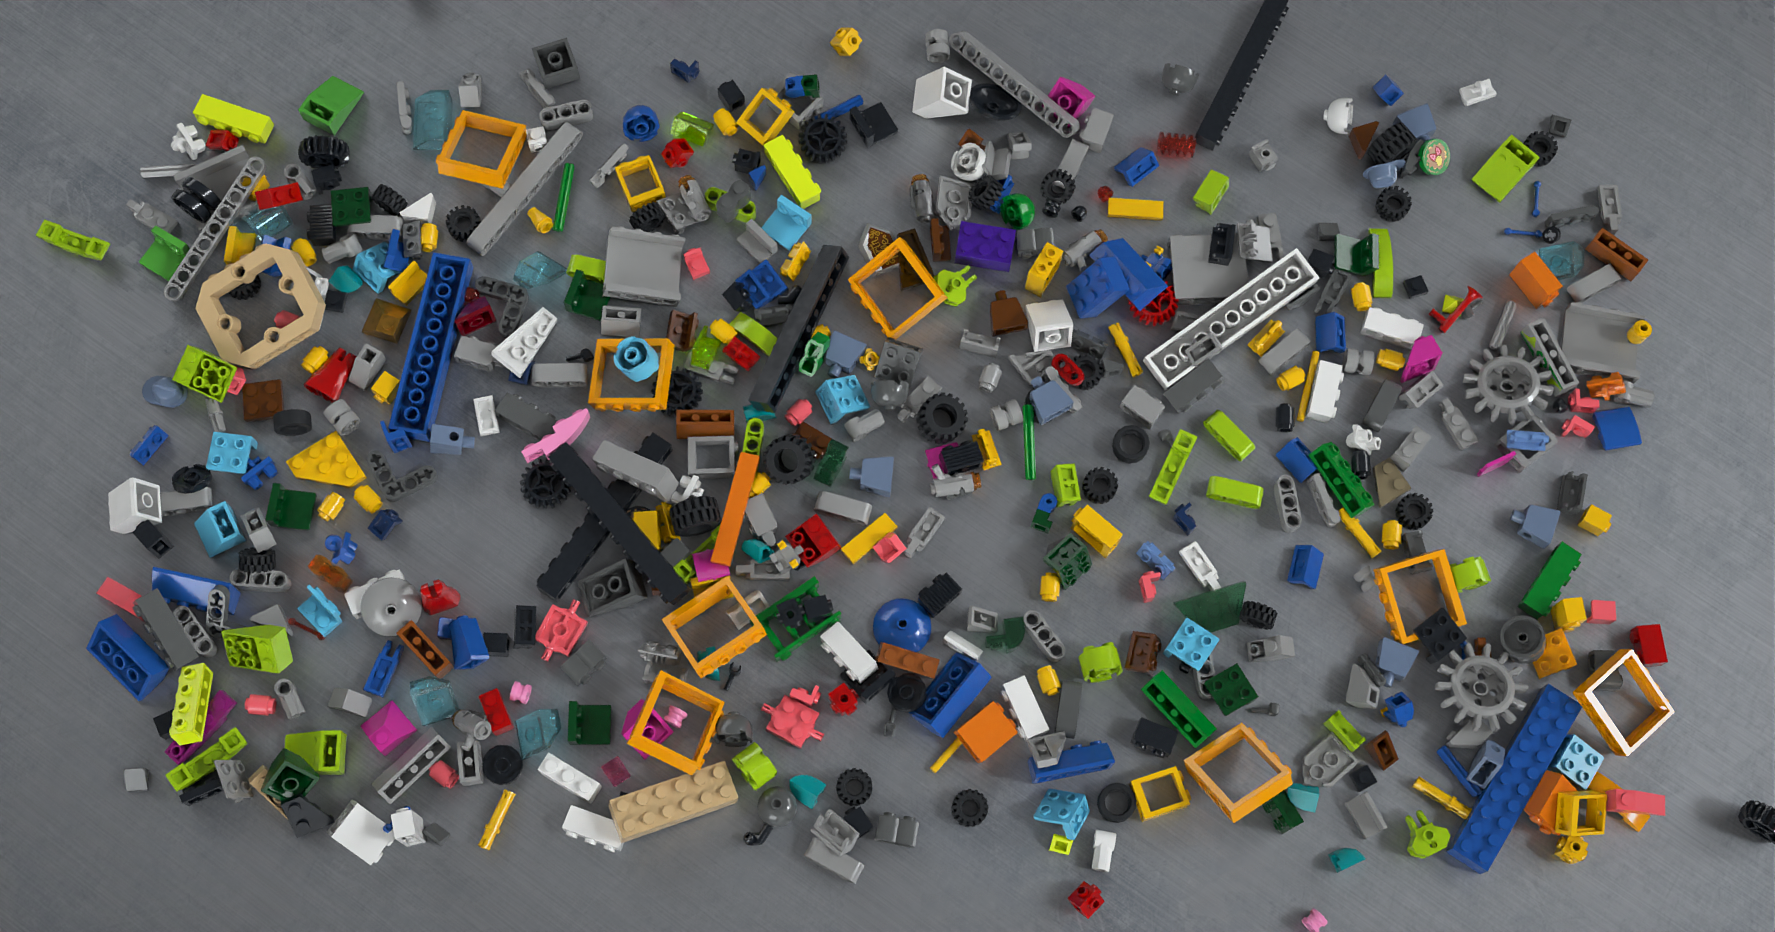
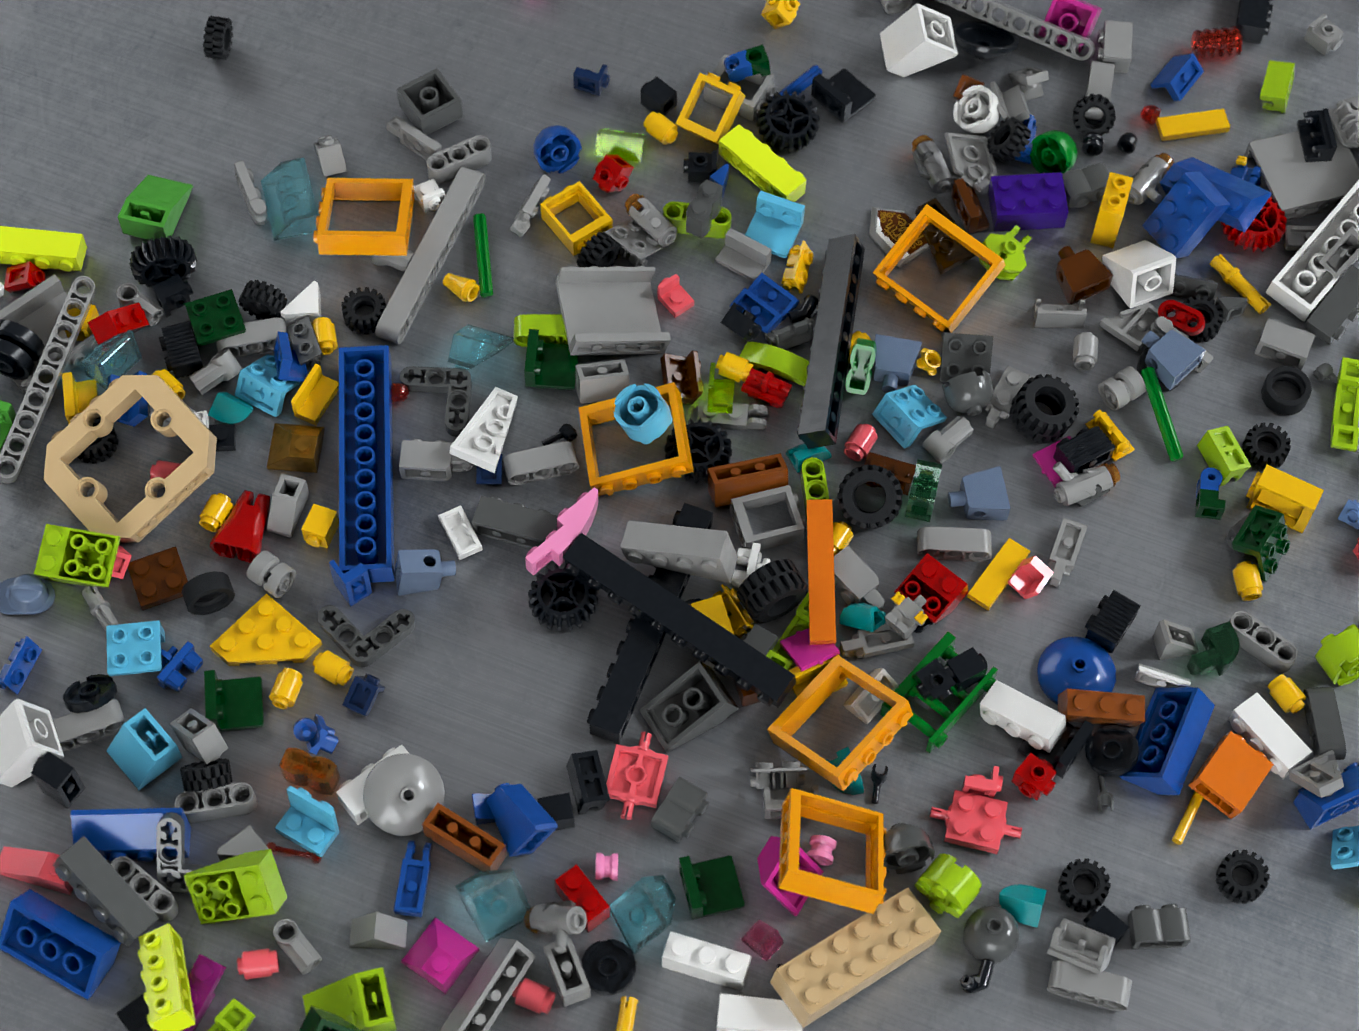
camera: 10 degrees left, 10 degrees down
red piece [420,579,461,615] -> none
dark red slope [455,296,497,336] -> none

